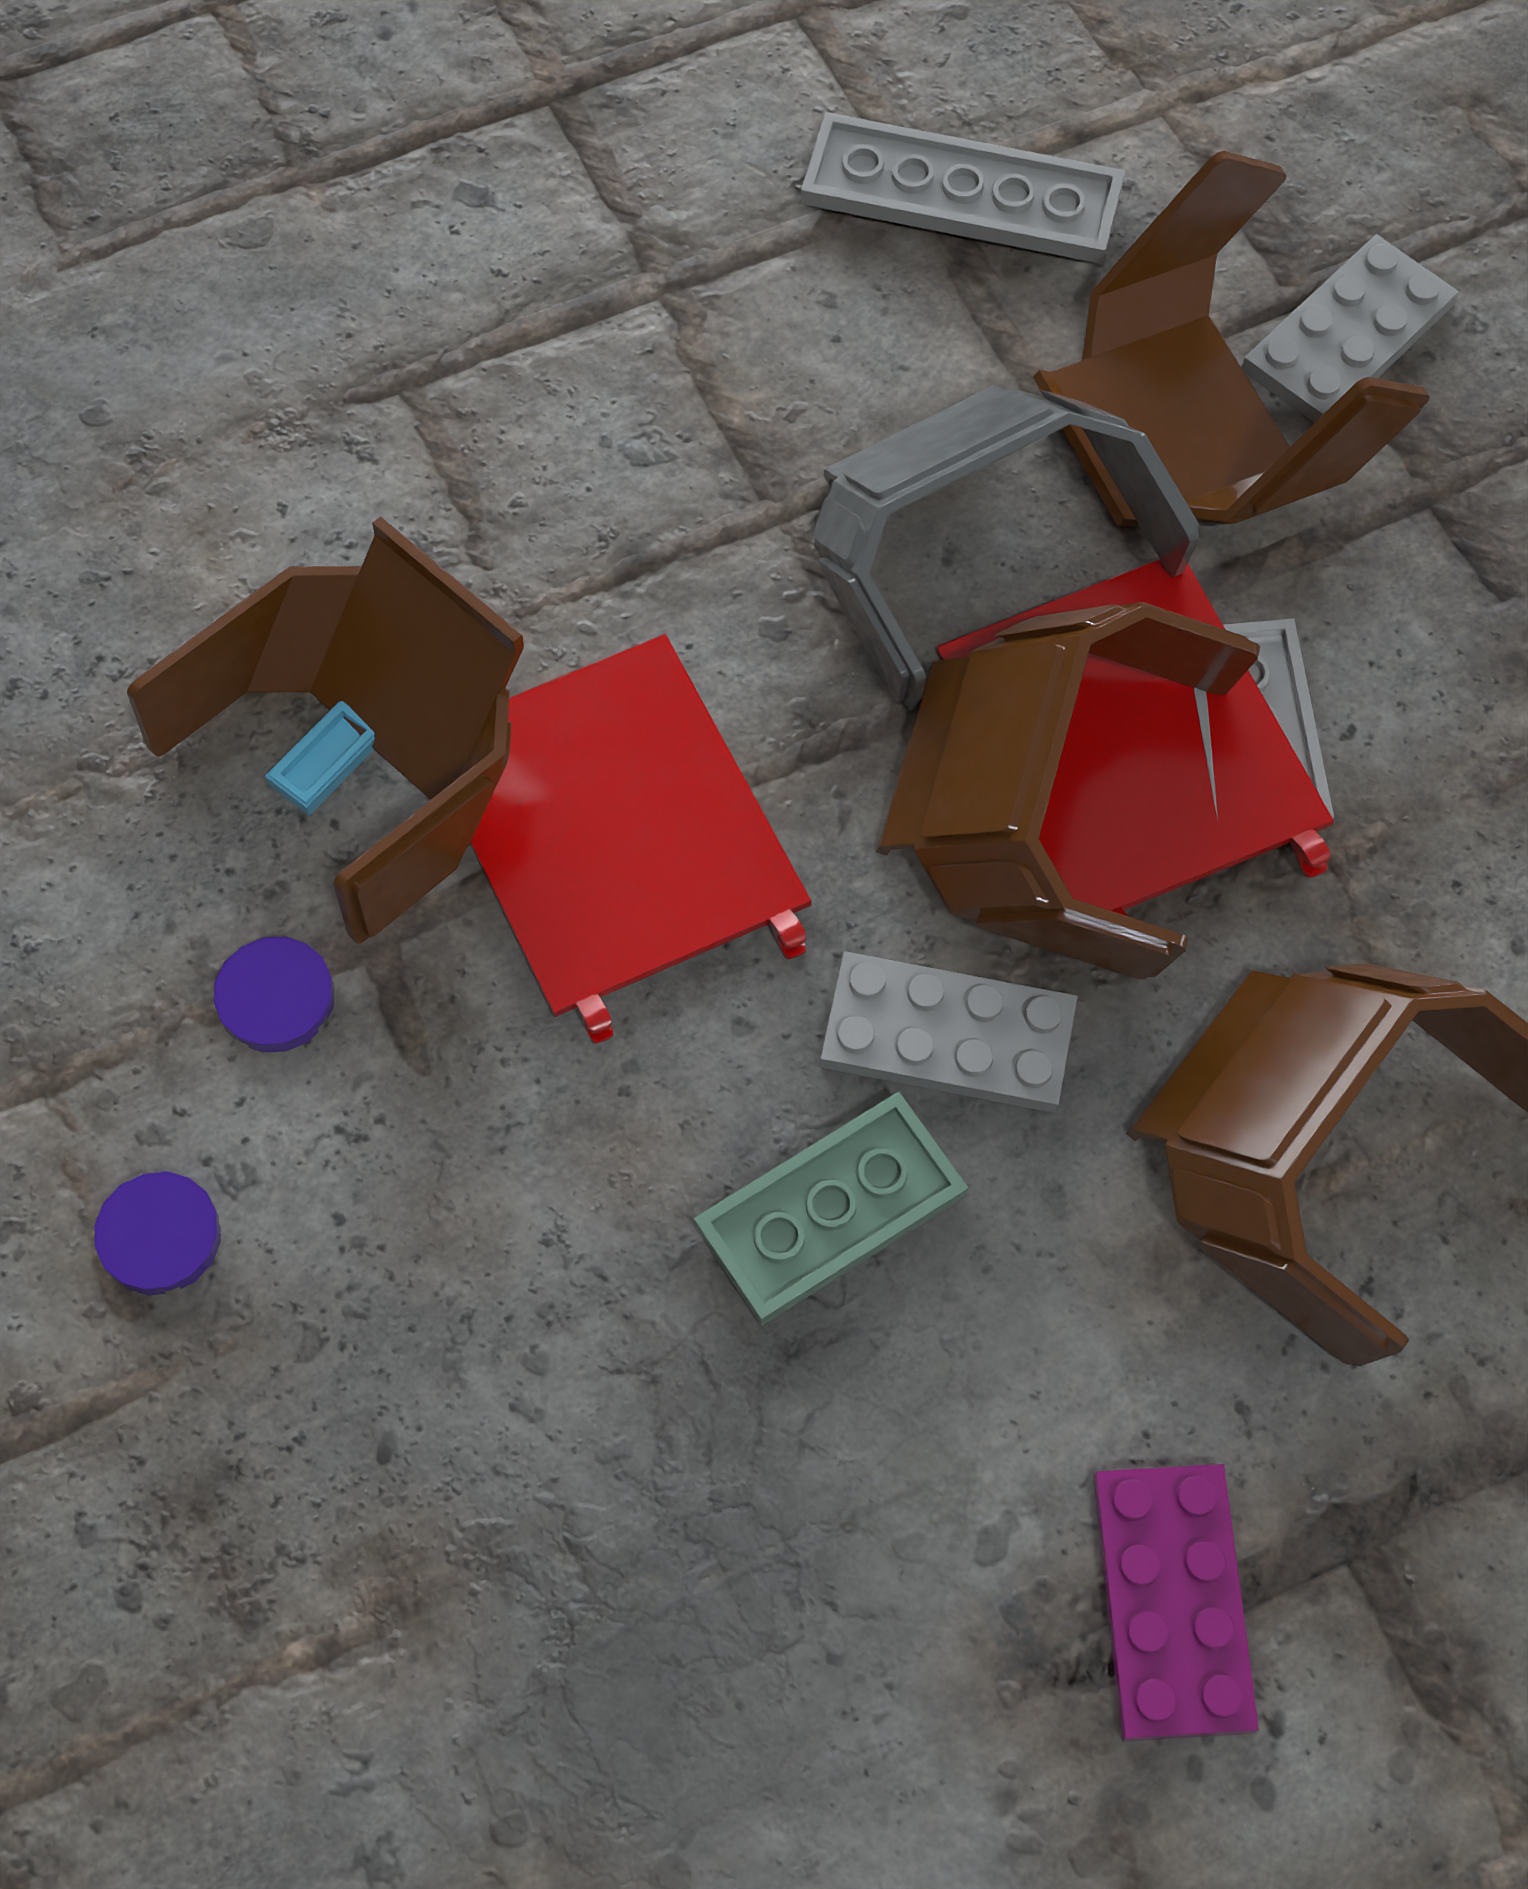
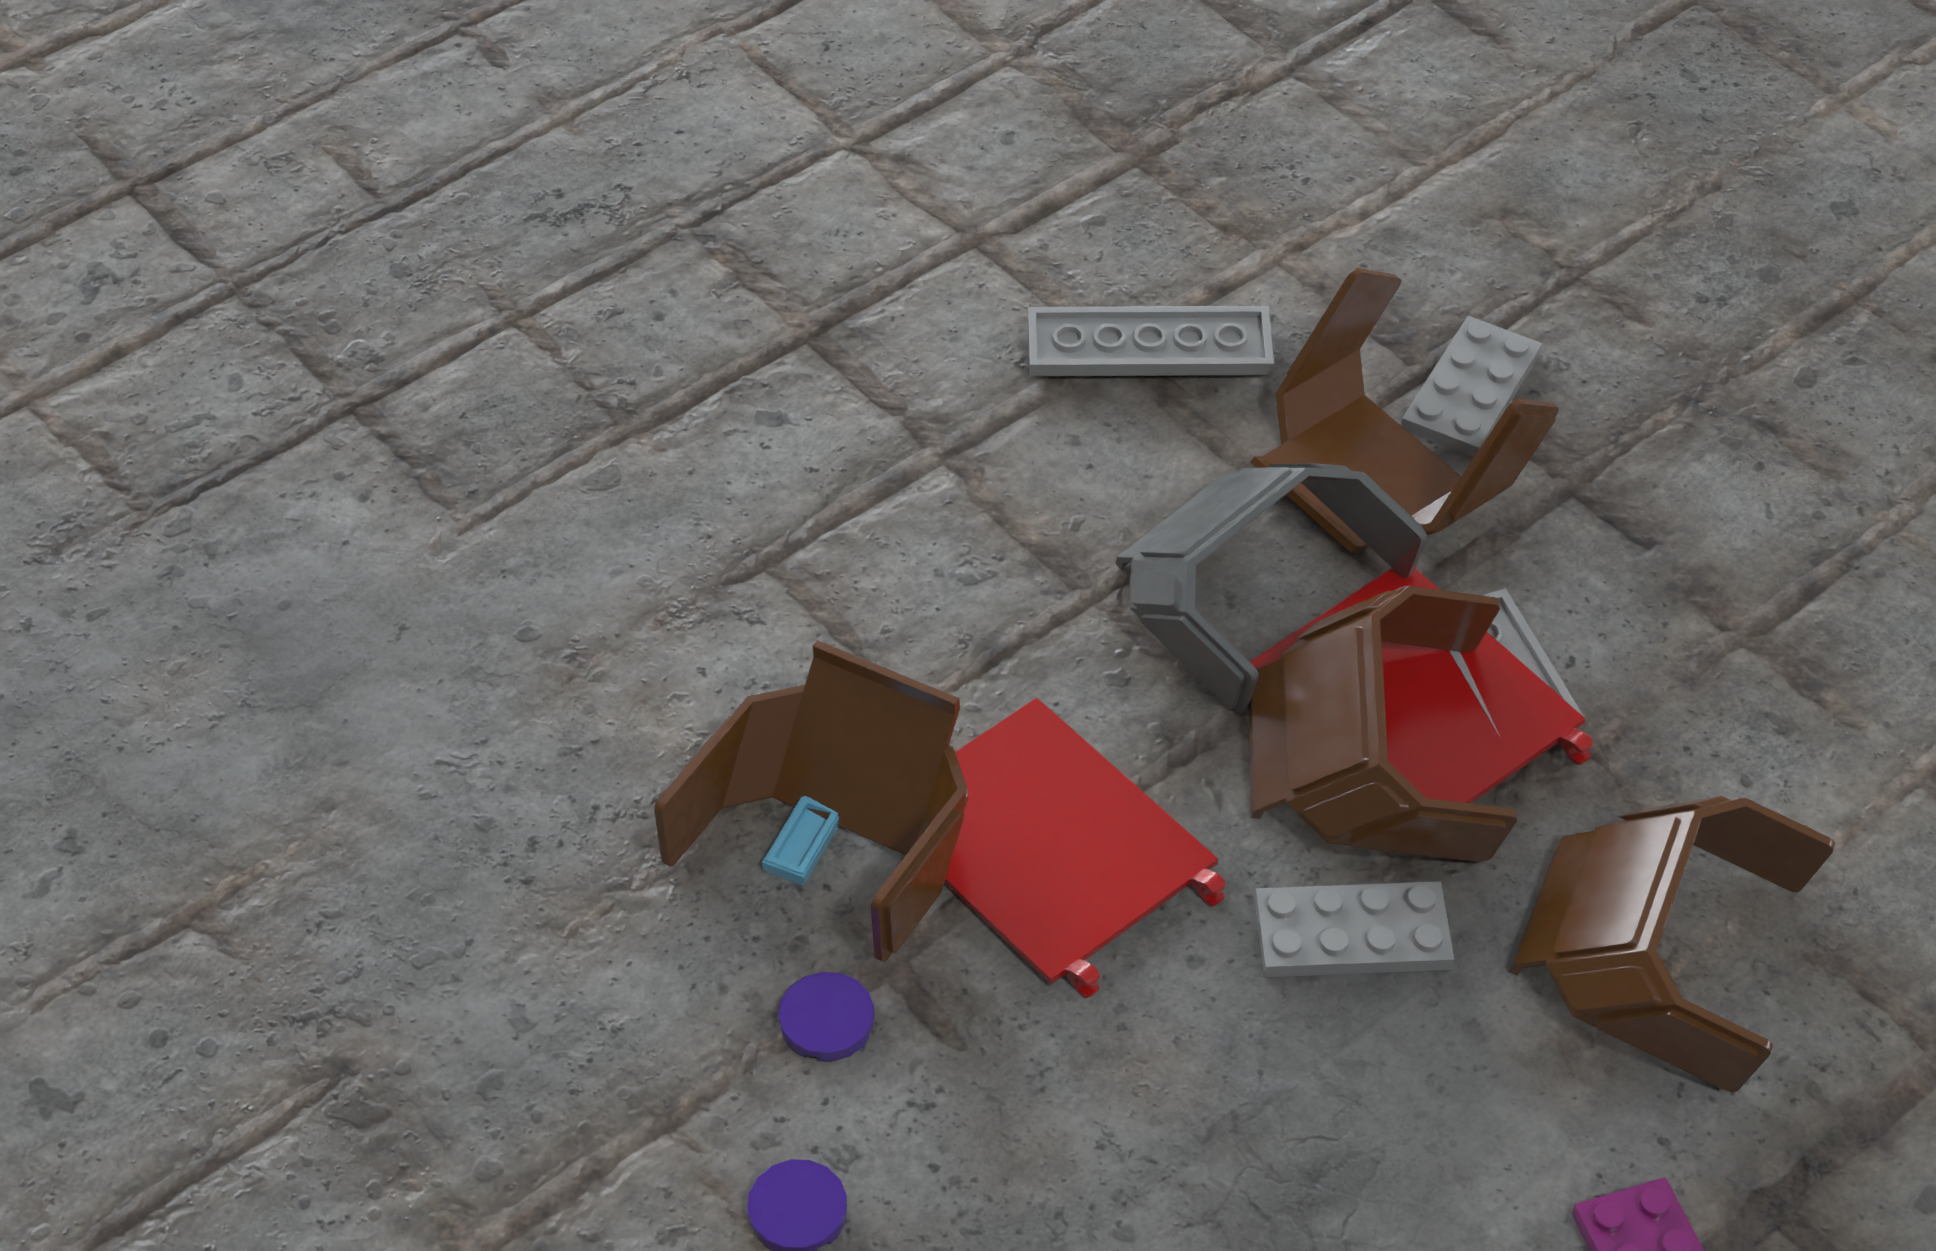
camera: 15 degrees left, 15 degrees down
sand green plate [694,1091,969,1326] -> none

